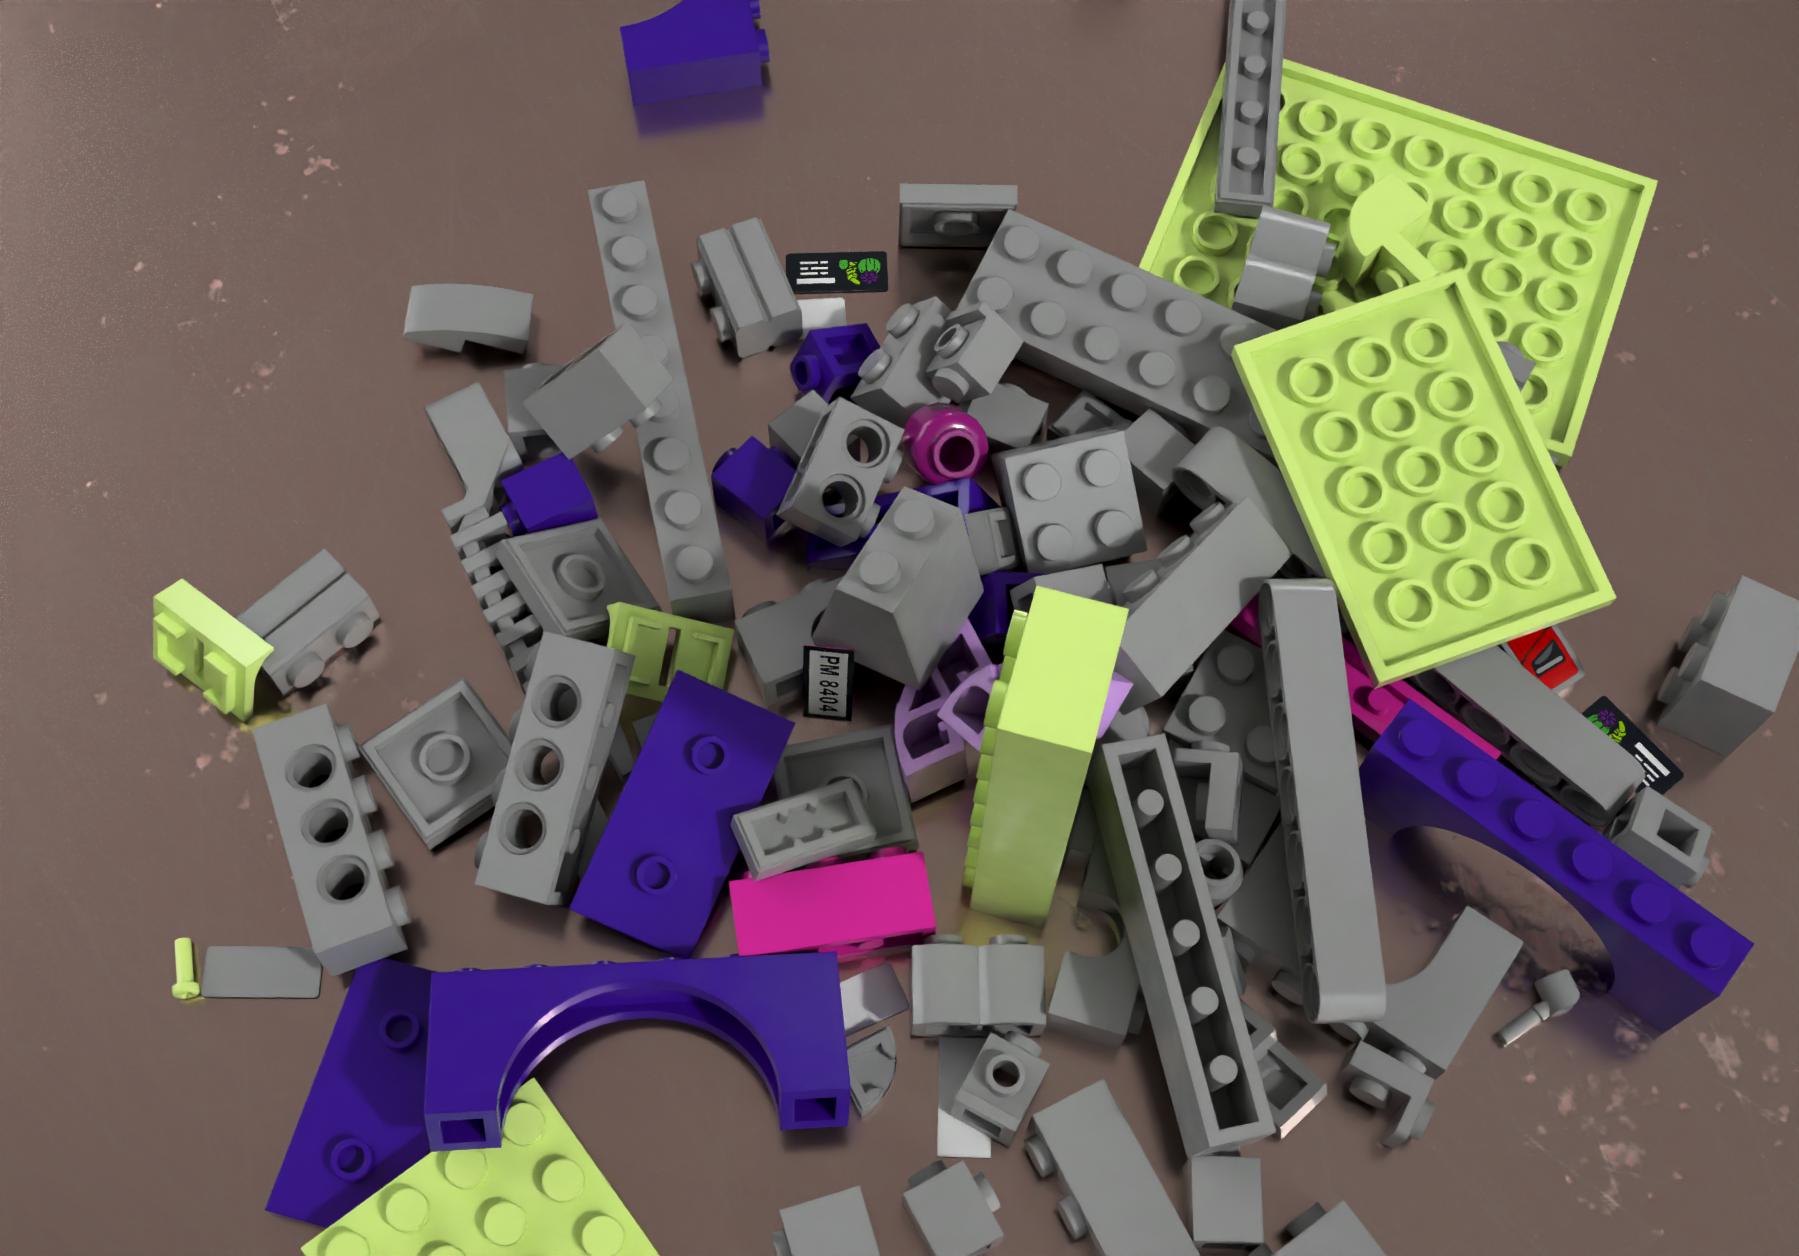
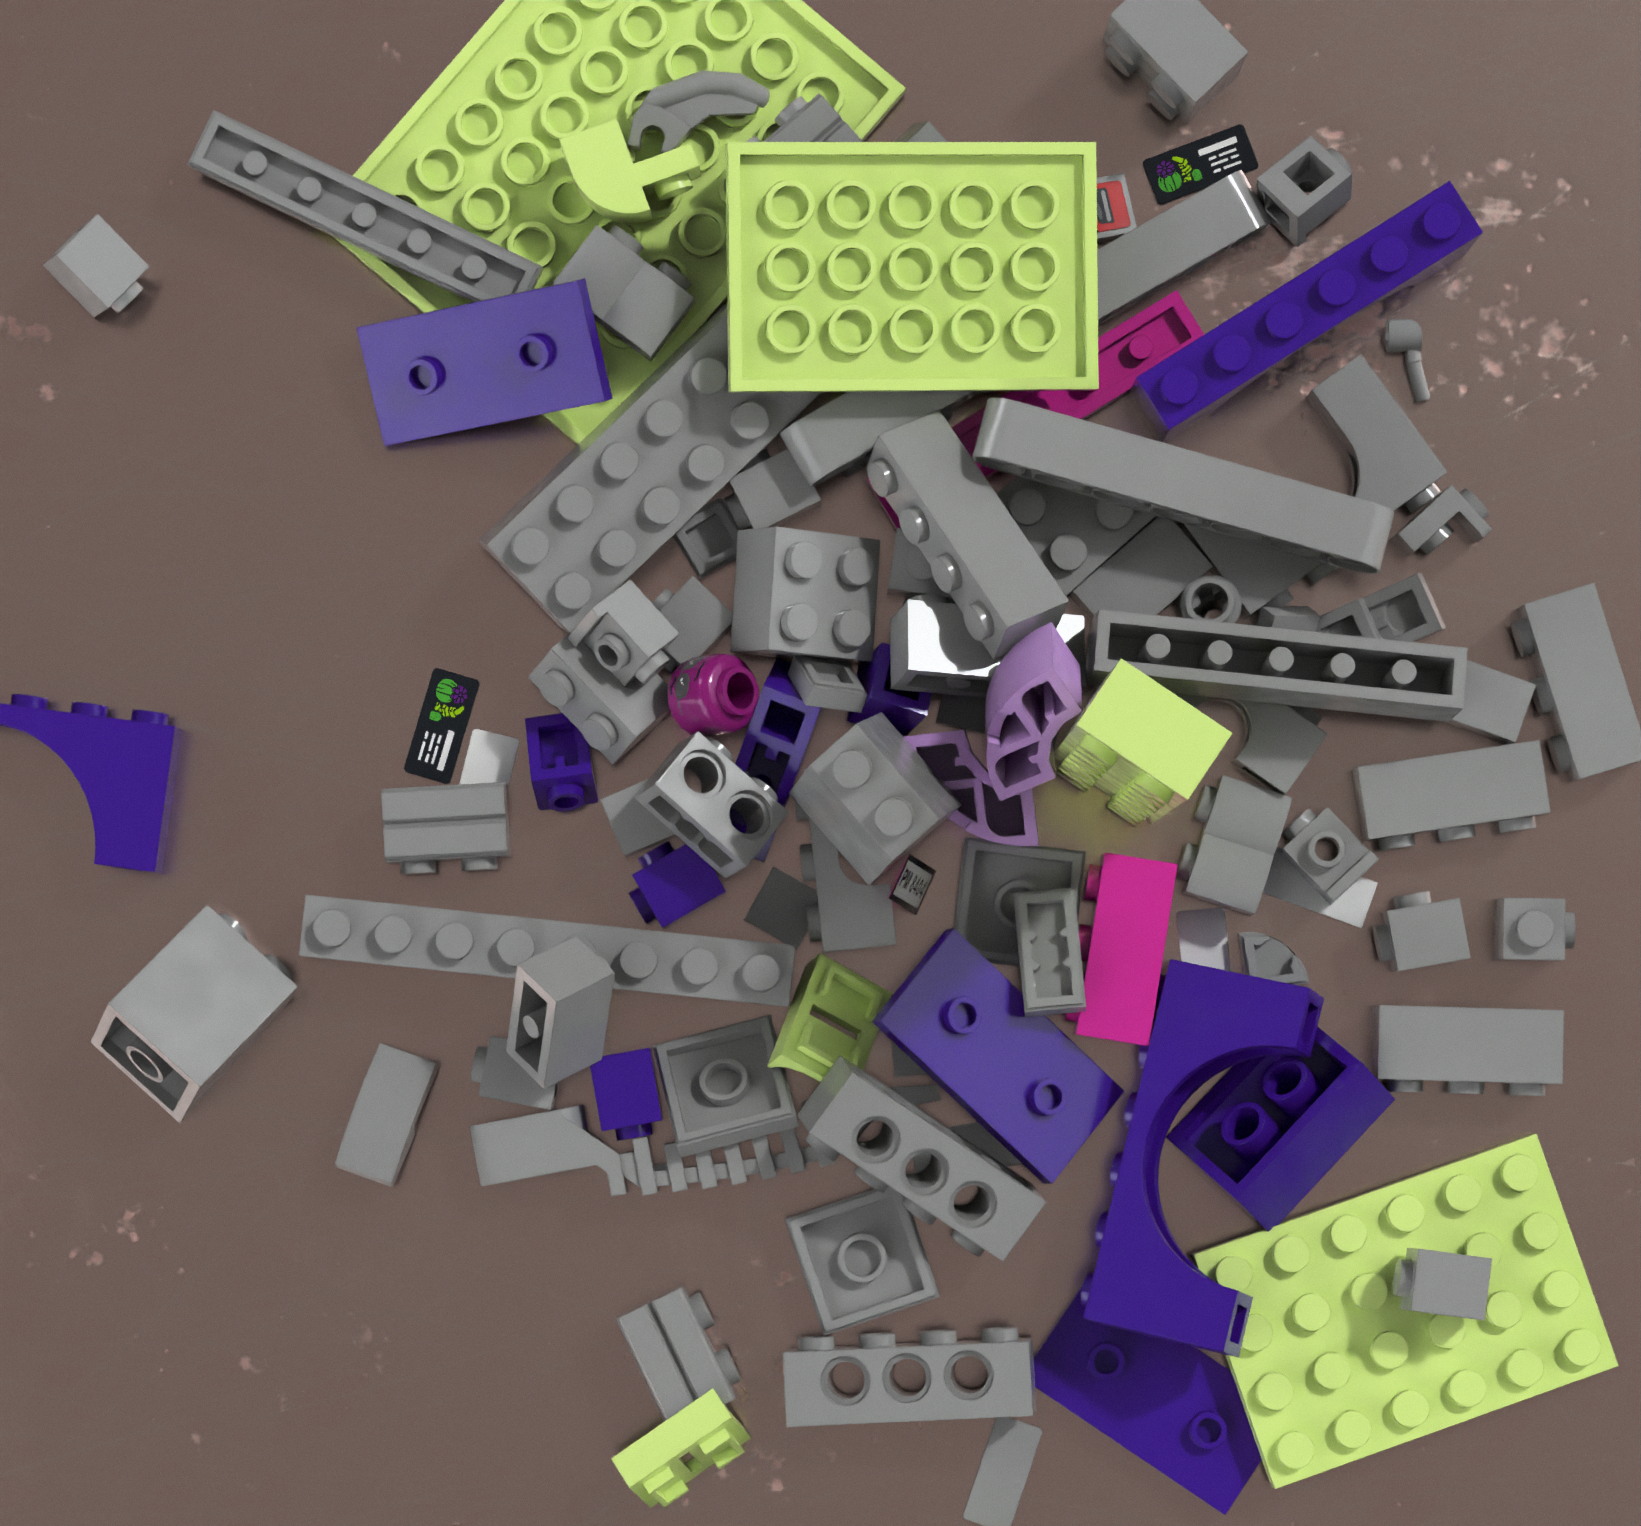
camera: 70 degrees left, 20 degrees up
light grey plate [898,183,1018,247] -> none
light grey bracket [1172,741,1245,845] -> none
none -> light grey slope [90,905,298,1123]
none -> dark purple plate [356,278,613,446]
none -> light grey piece [628,70,770,154]
none -> light grey tile [744,867,818,950]
none -> dark purple slope [1166,1027,1395,1232]

